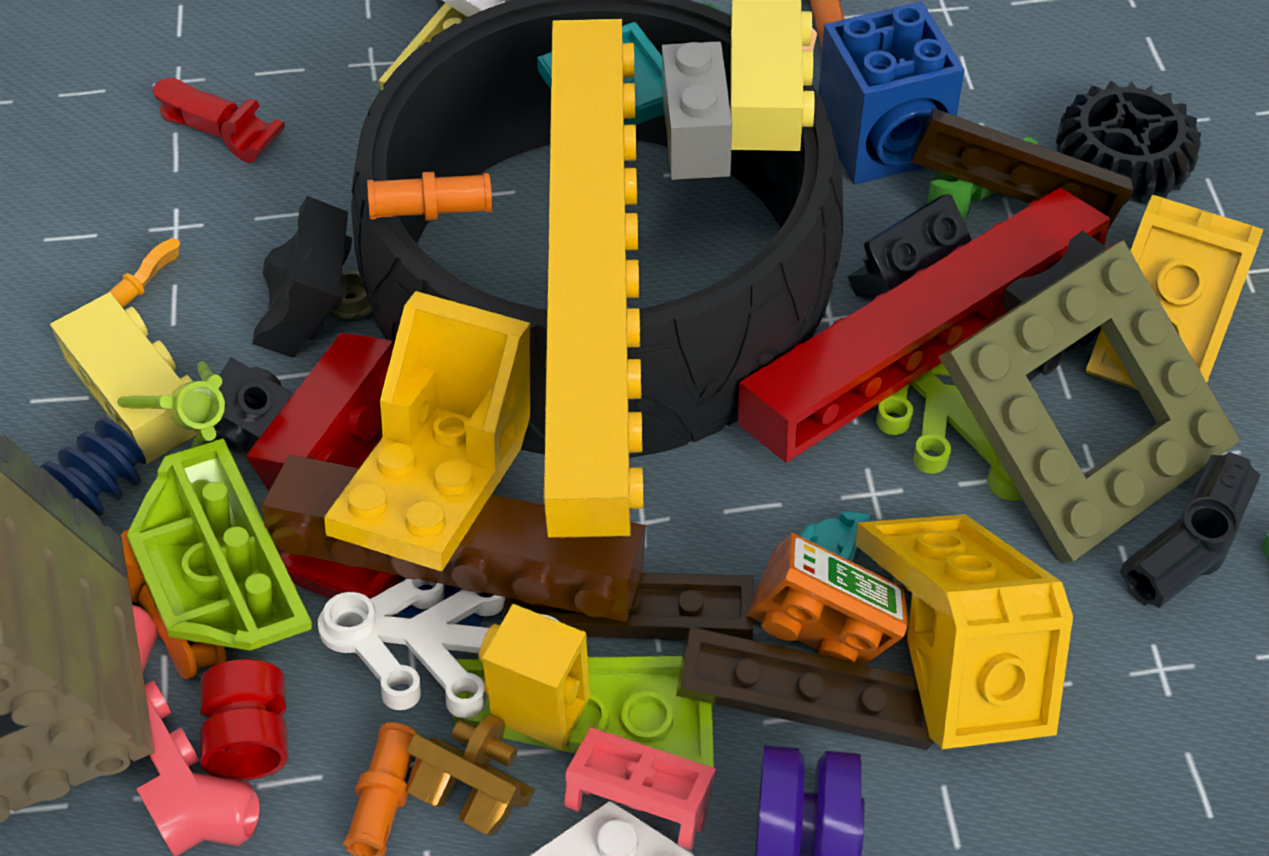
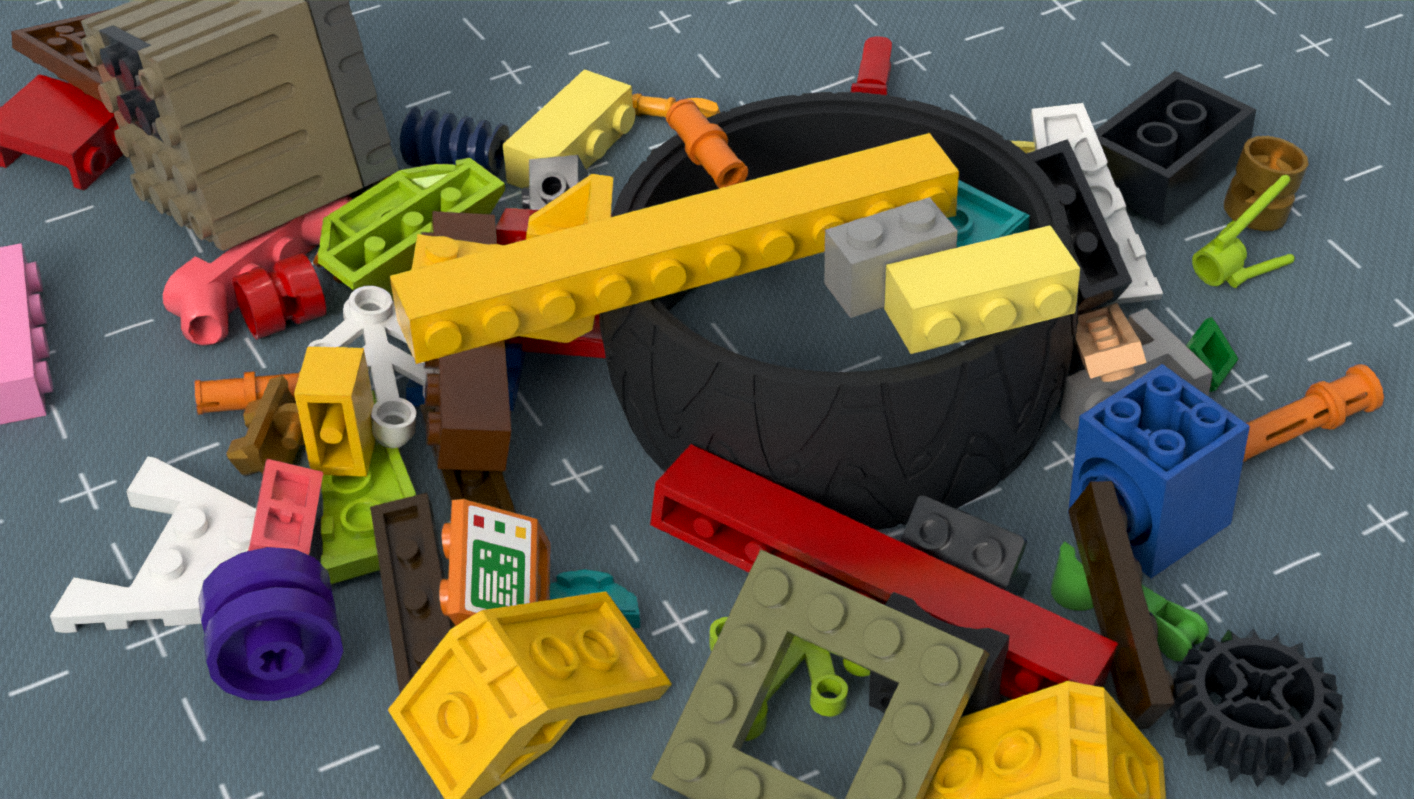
camera: 70 degrees right, 10 degrees down
lime plant [117,361,225,448] -> none

